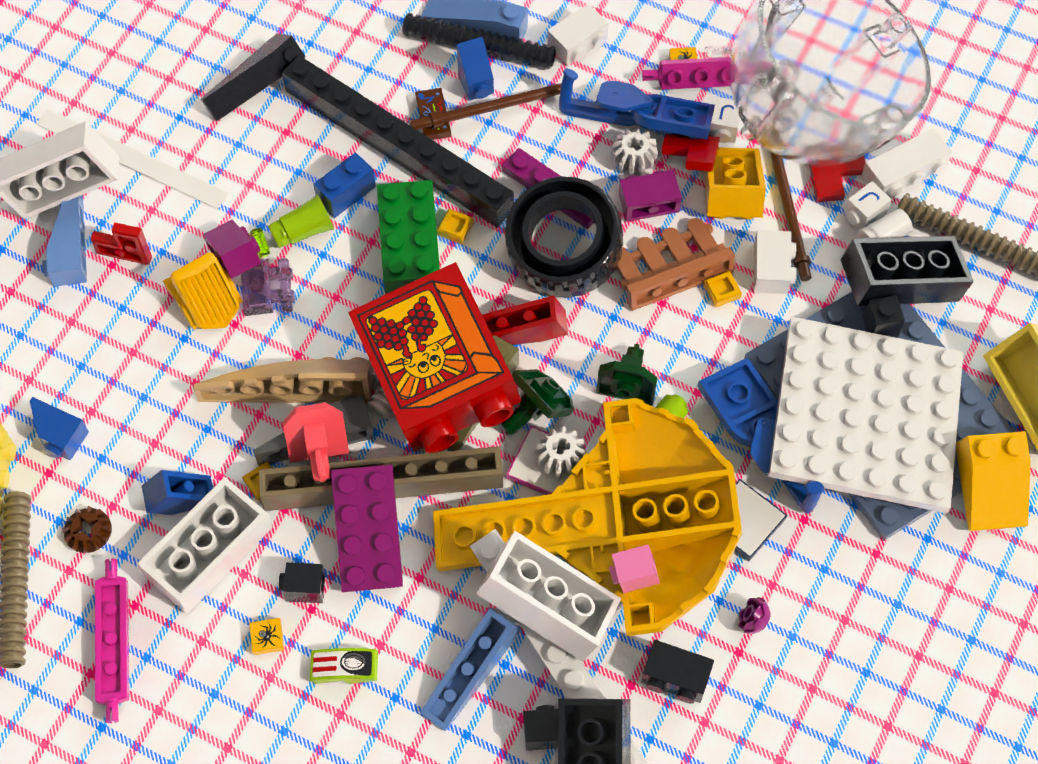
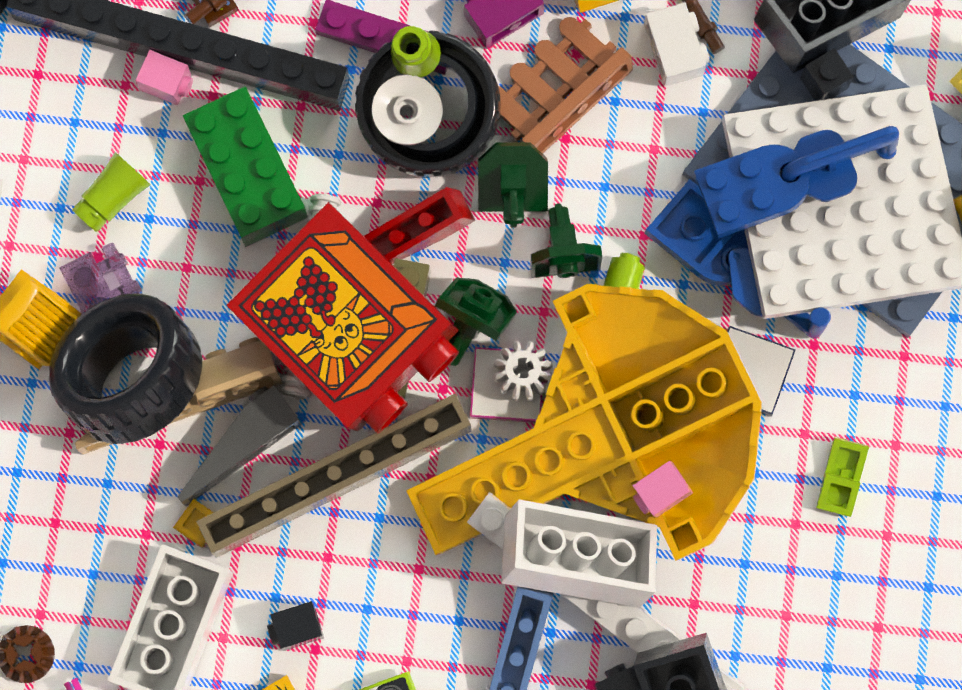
camera: 20 degrees left, 15 degrees up
blue slope [141,470,213,515] -> none
magenta brick [203,219,261,279] -> none
clear neon green tile [249,227,270,259] -> none
coral piece [283,402,349,483] -> none
blue brick [313,152,376,219] -> none
magenta plate [331,464,403,592] -> none
yellow tile [437,209,474,245] -> none
black brick [641,639,715,704] -> none
yellow tile [703,271,742,308] -> none
magenta plate [738,597,771,634] -> none
none -> black tyre [48,293,202,444]
none -> bright pink brick [135,50,193,105]
none -> white dish [372,75,443,145]
none -> lime plant [391,26,441,78]
none -> dark green piece [478,142,548,228]
none -> blue plate [694,126,899,238]
none -> lime slope [816,436,869,517]

